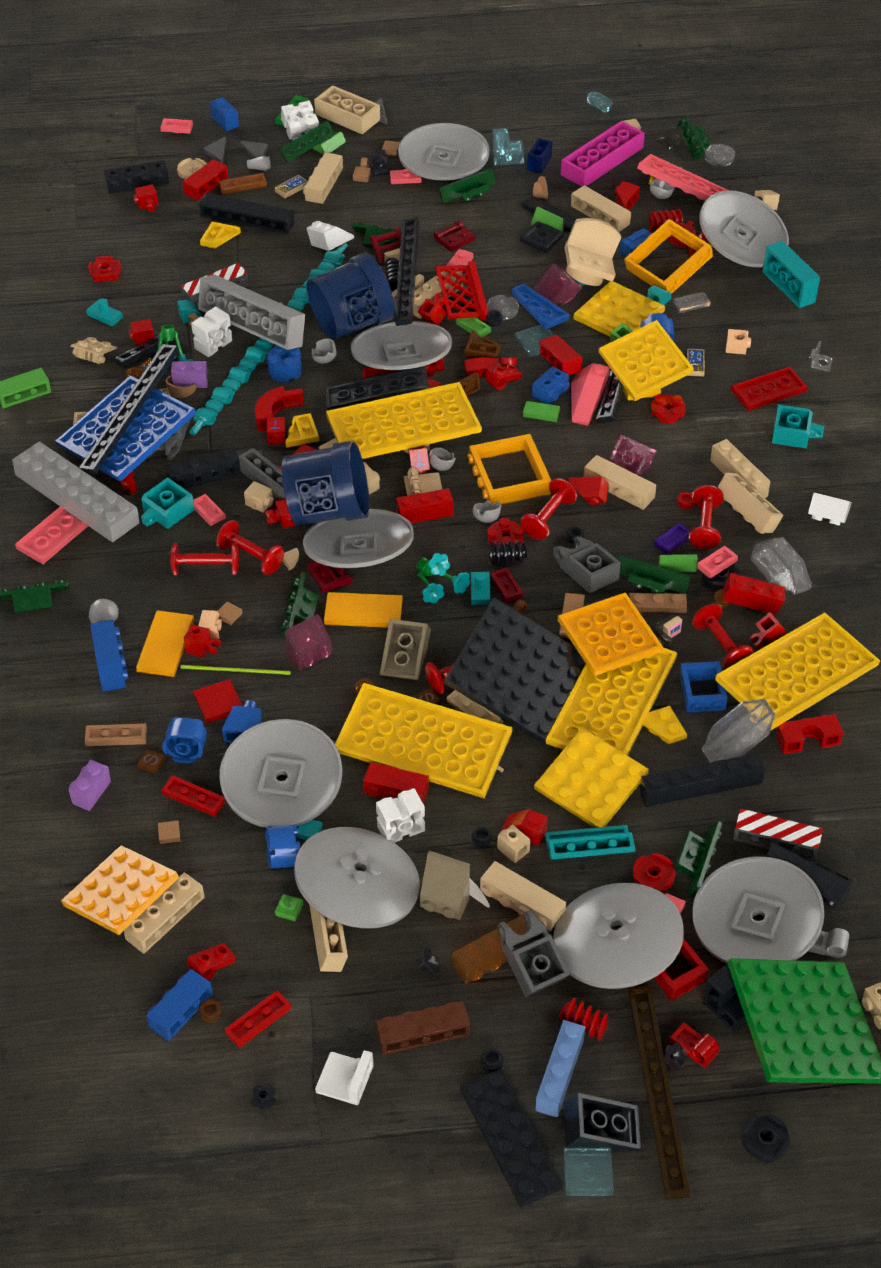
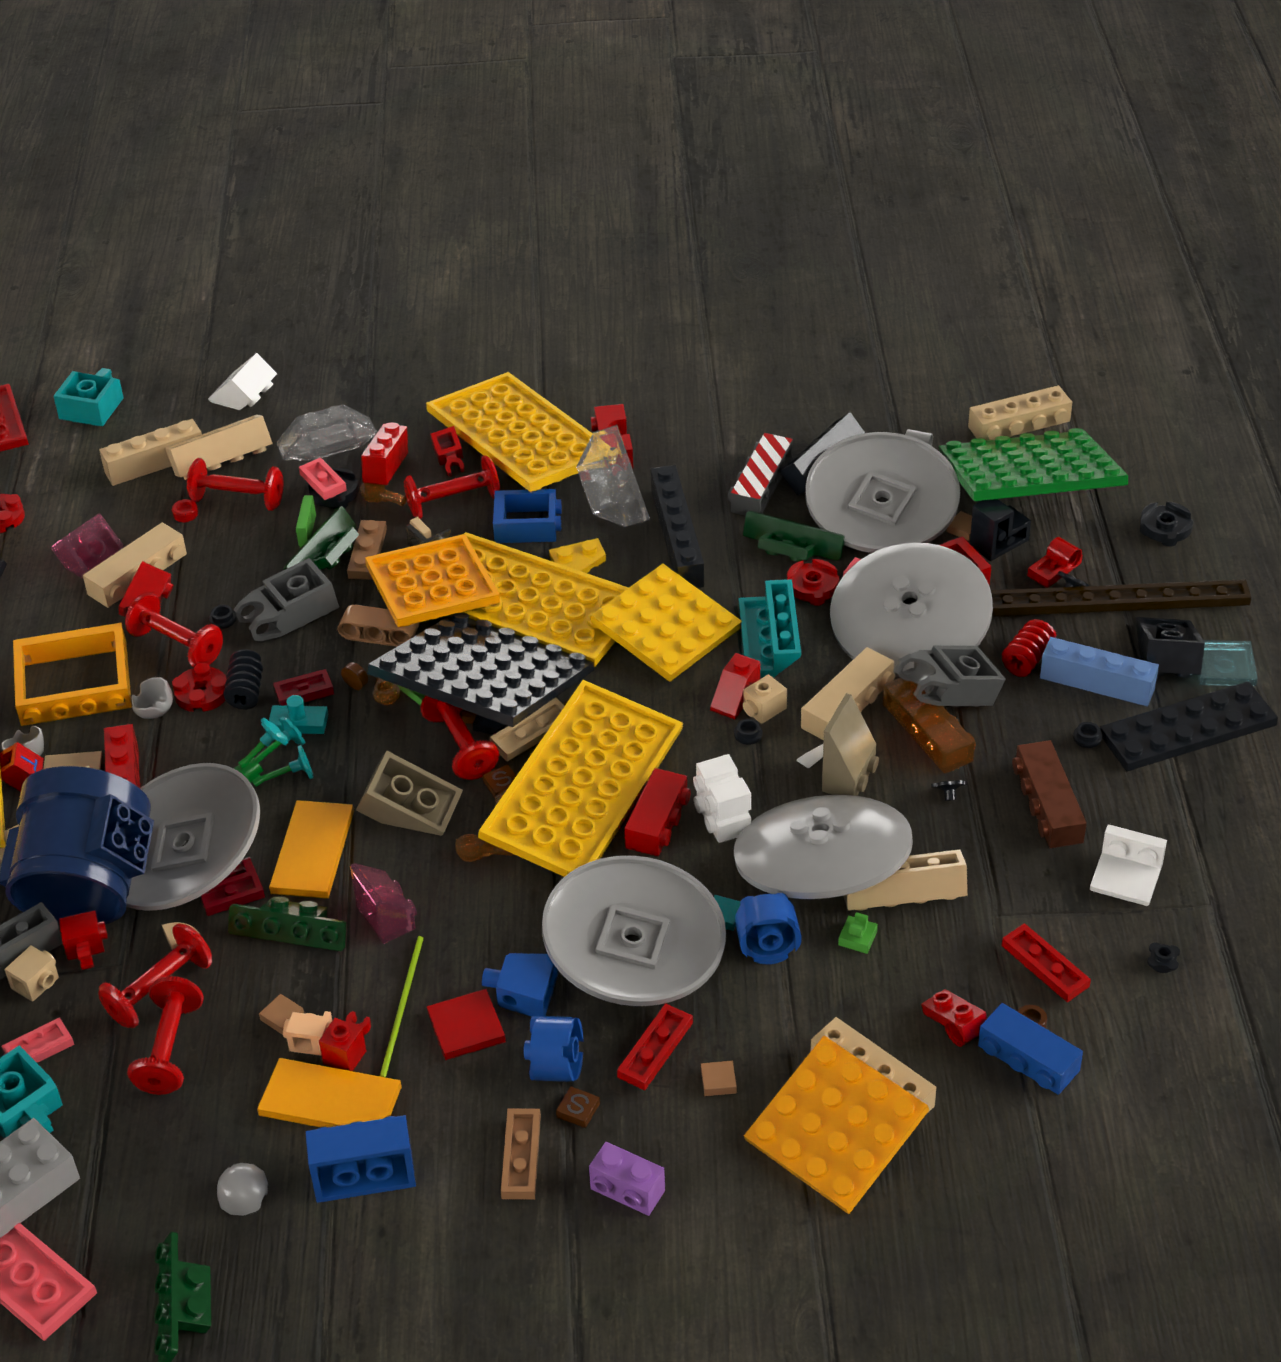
camera: 85 degrees left, 5 degrees down
dark purple tile [654,523,690,555] -> none

